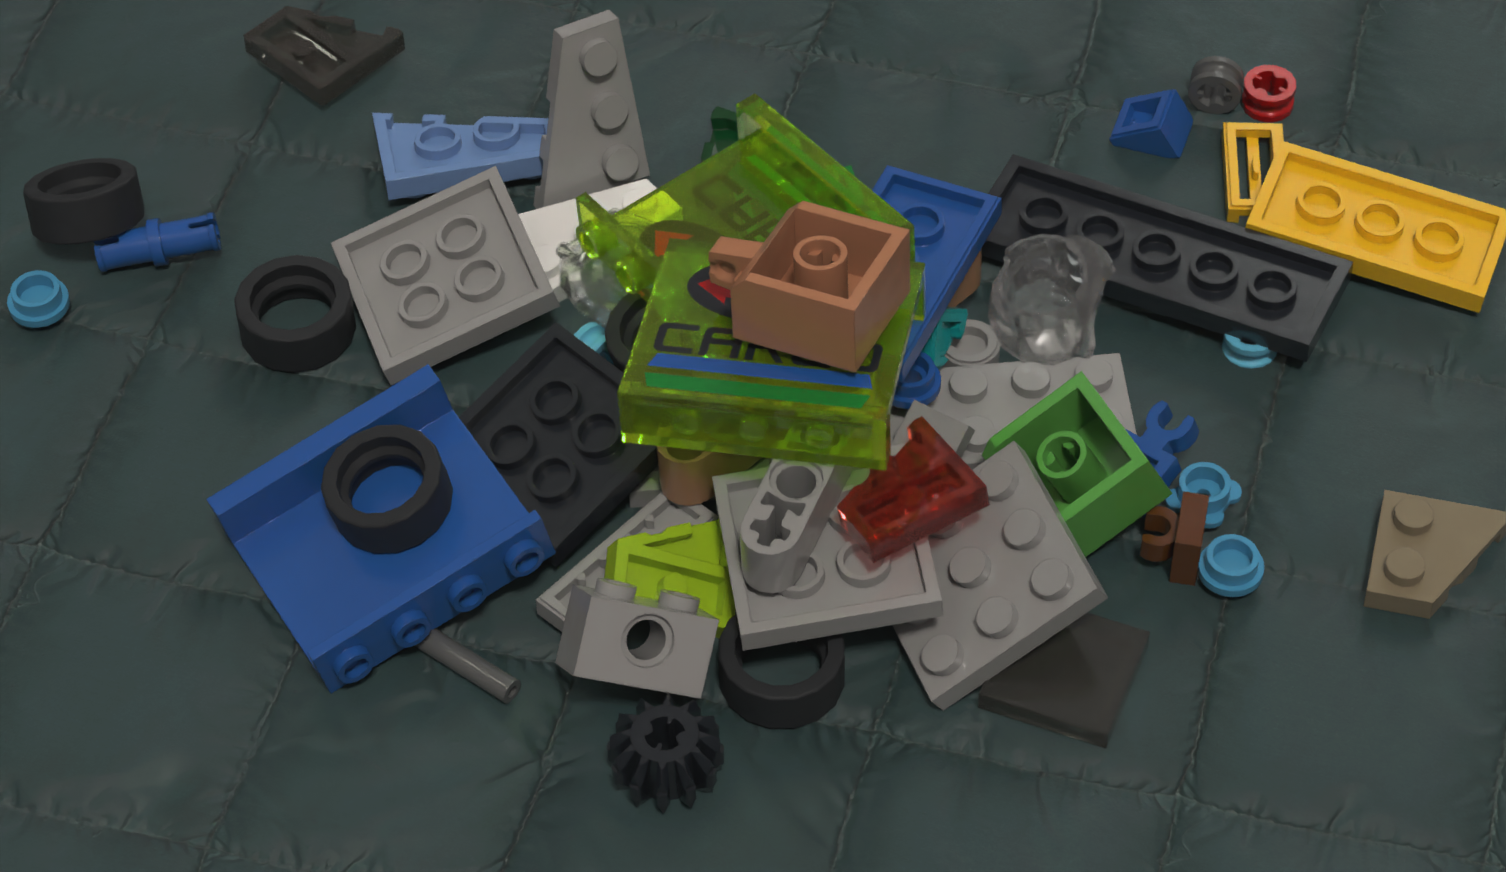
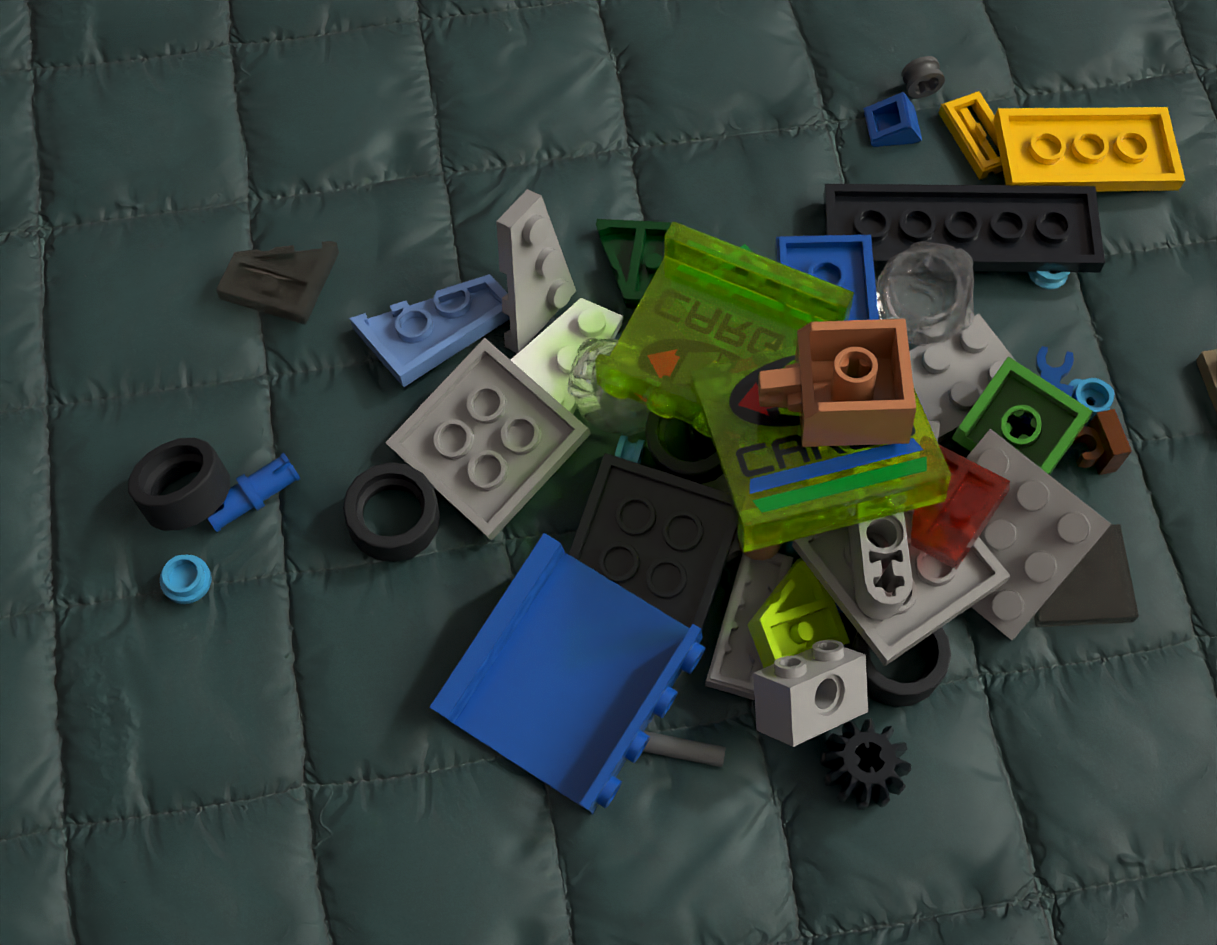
camera: 30 degrees left, 15 degrees up
black tyre [321,425,453,553] -> none
dark azure plate [1198,534,1265,597] -> none
red bush [1242,65,1296,123] -> none

